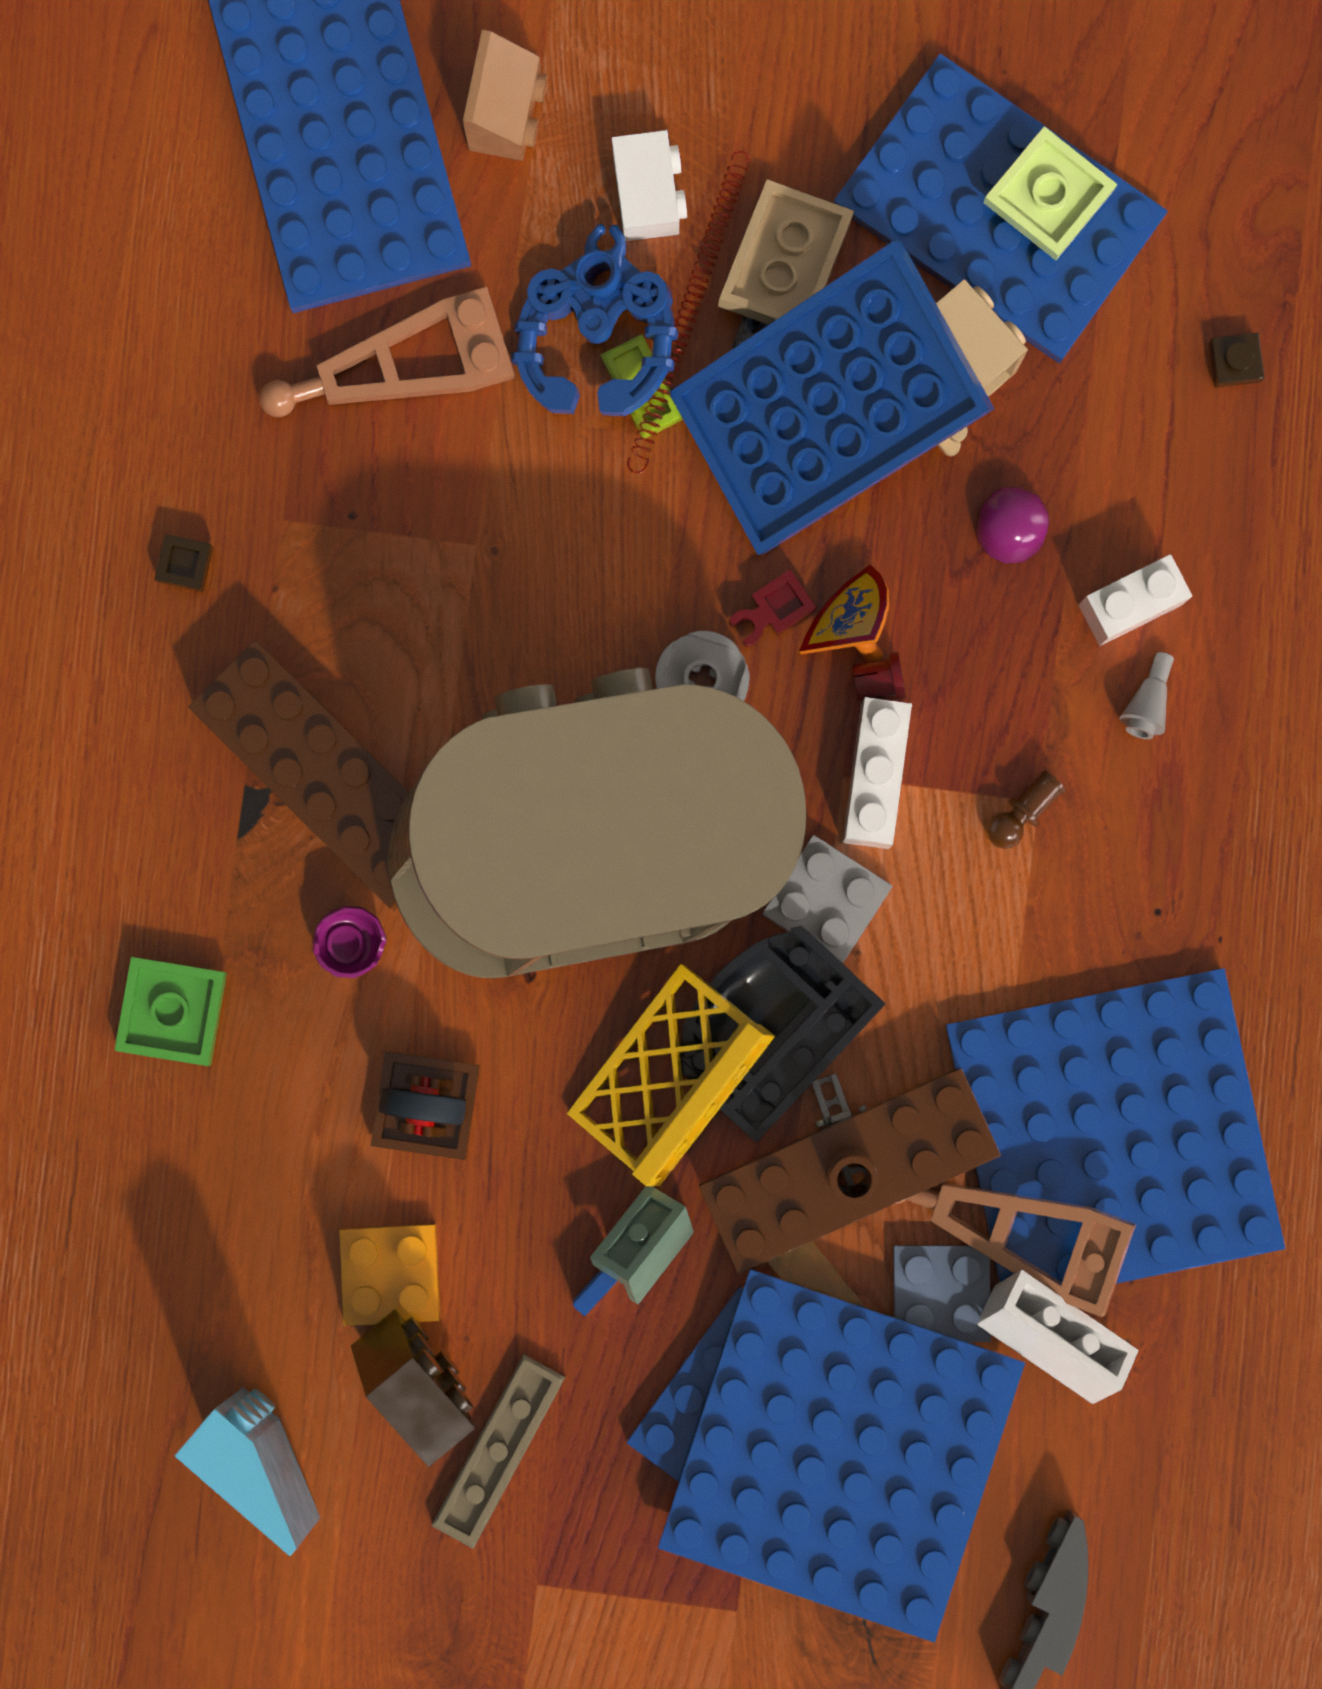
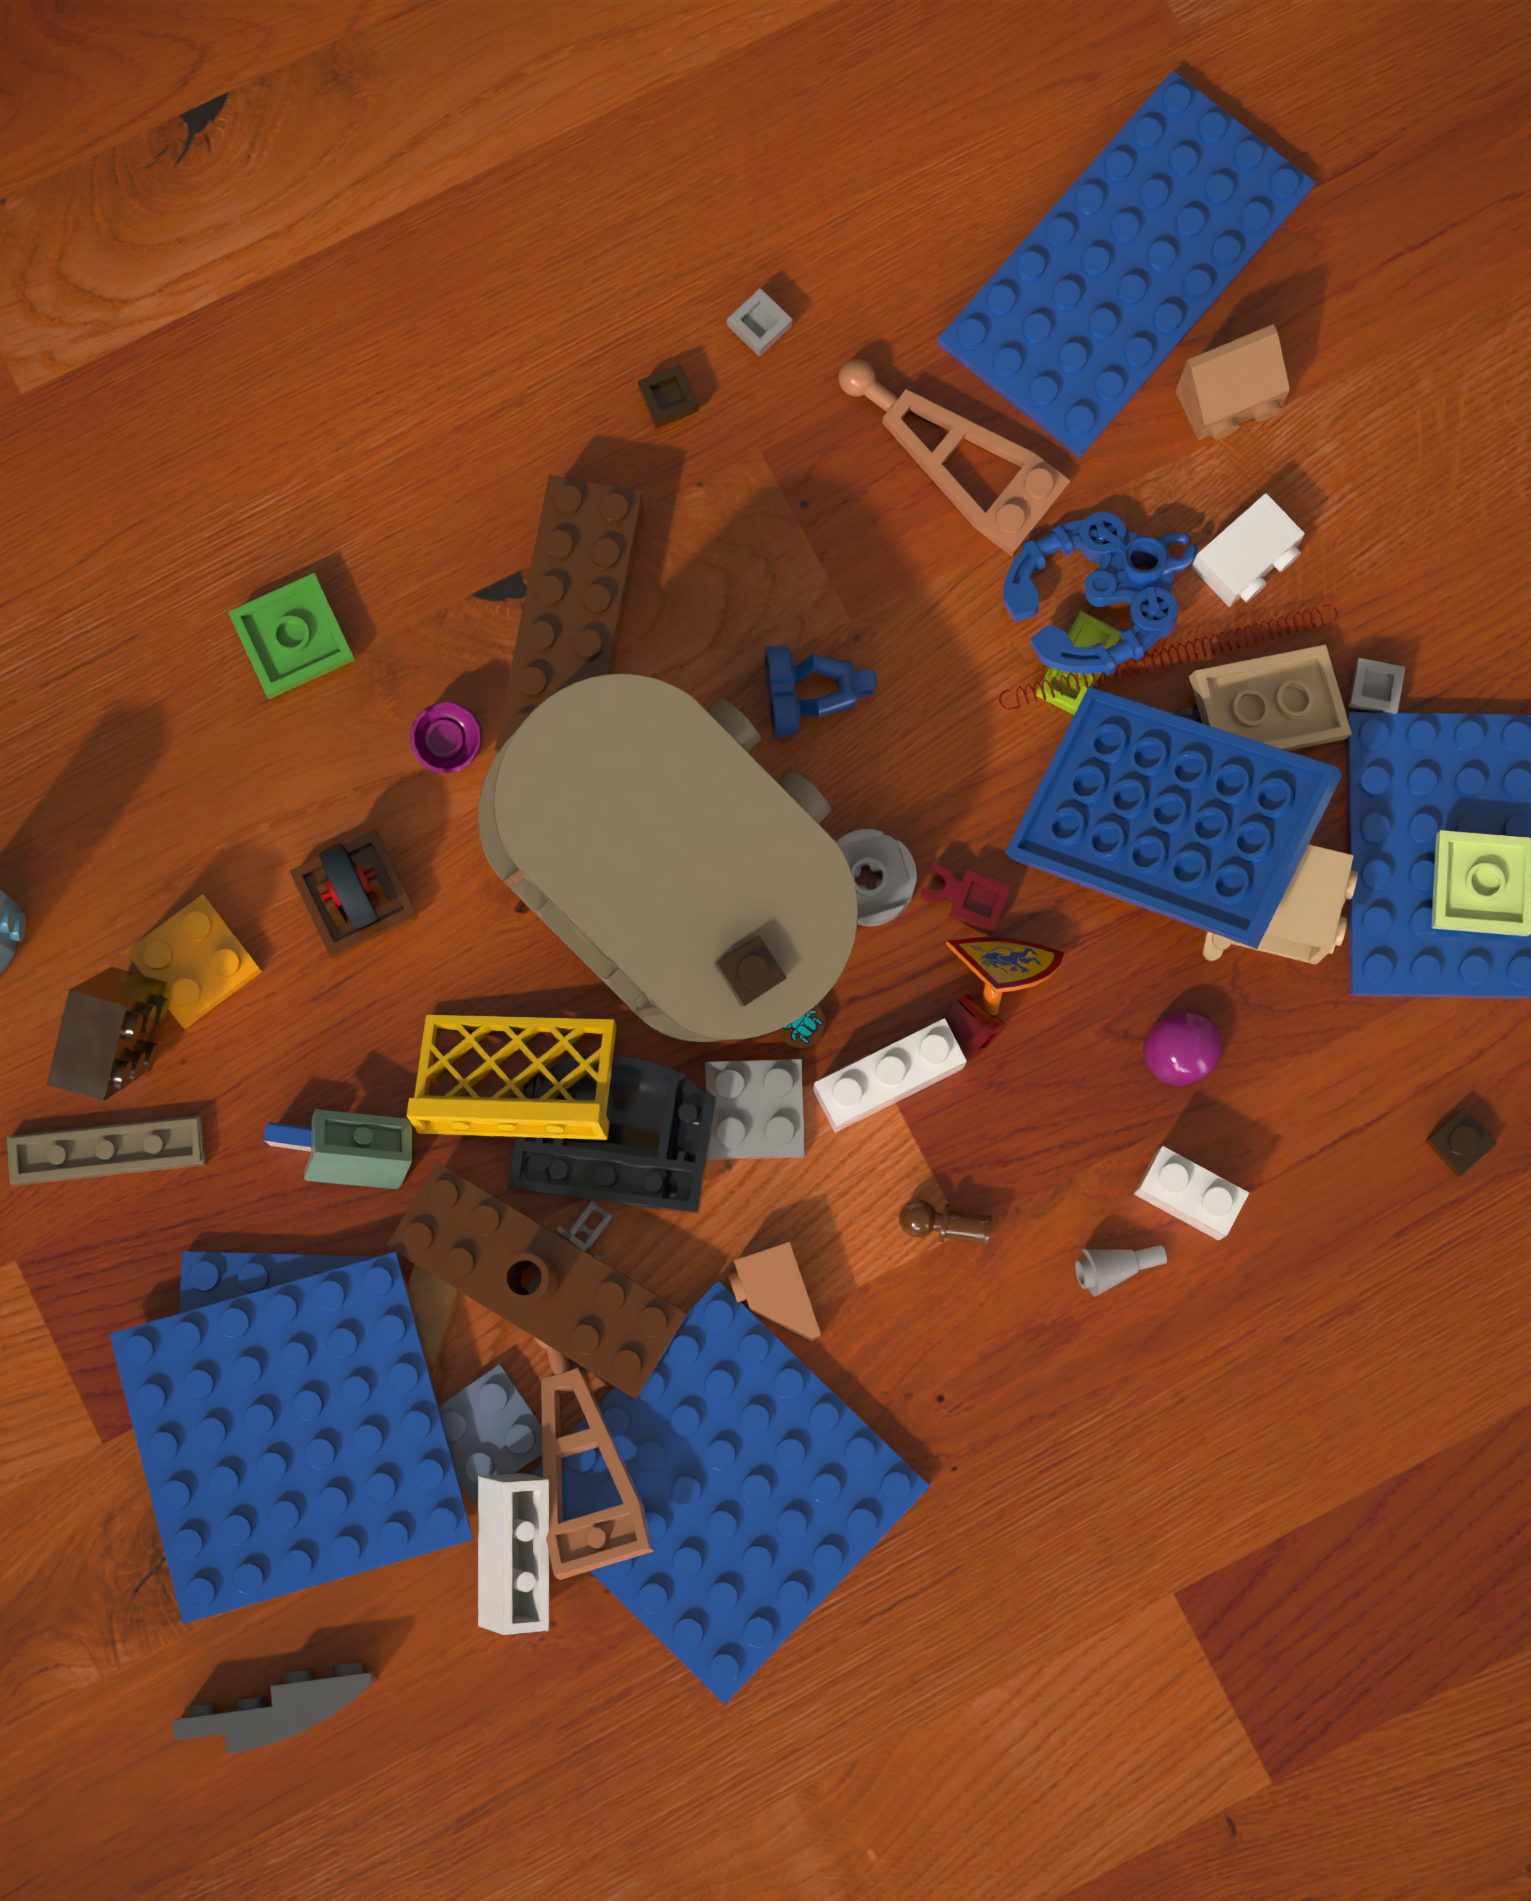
camera: 55 degrees right, 5 degrees down
none -> dark brown plate [714,936,787,1007]
none -> light grey plate [727,288,793,357]
none -> nougat slope [728,1242,821,1341]
none -> blue piece [764,645,877,739]
none -> light grey plate [1347,658,1405,714]

